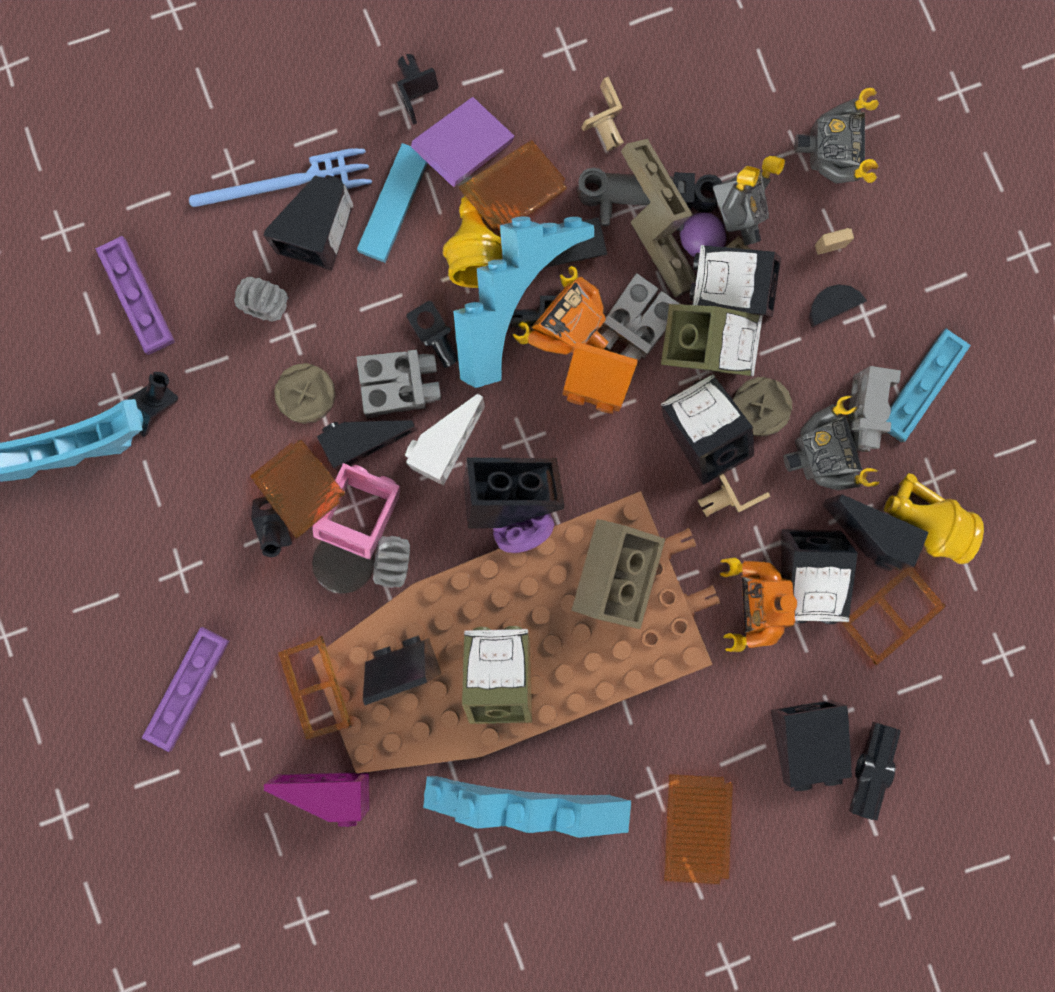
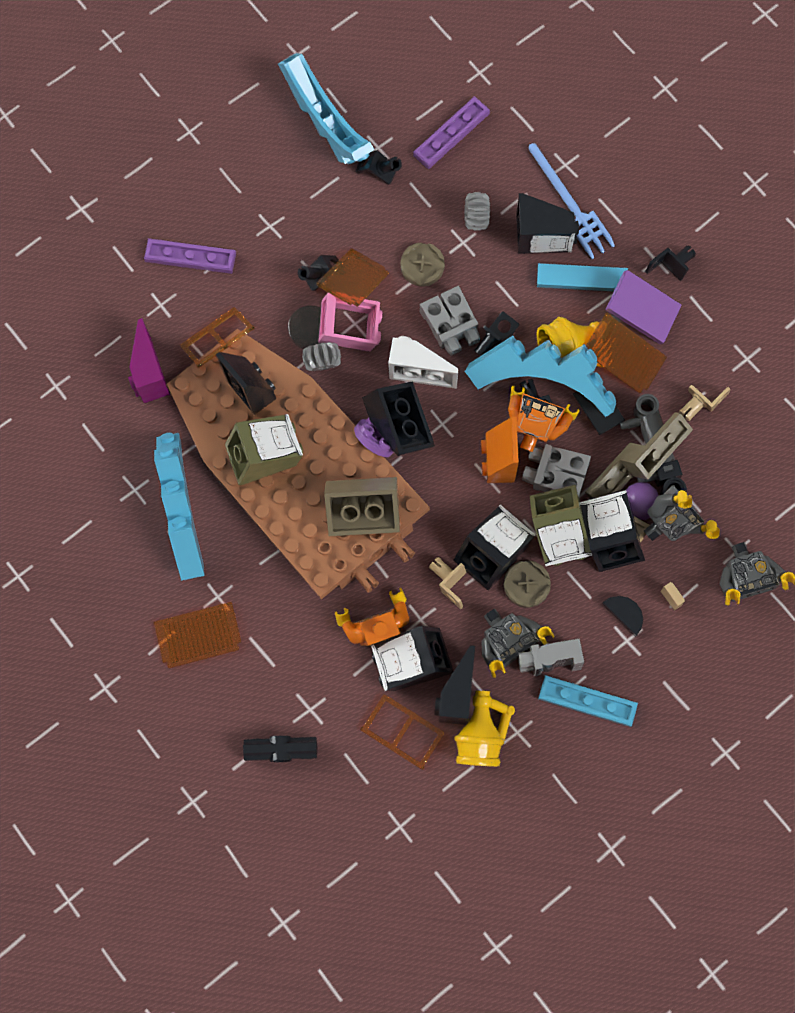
camera: 80 degrees right, 10 degrees down
black slope [317,420,417,472] -> none
black slope [770,700,852,791] -> none

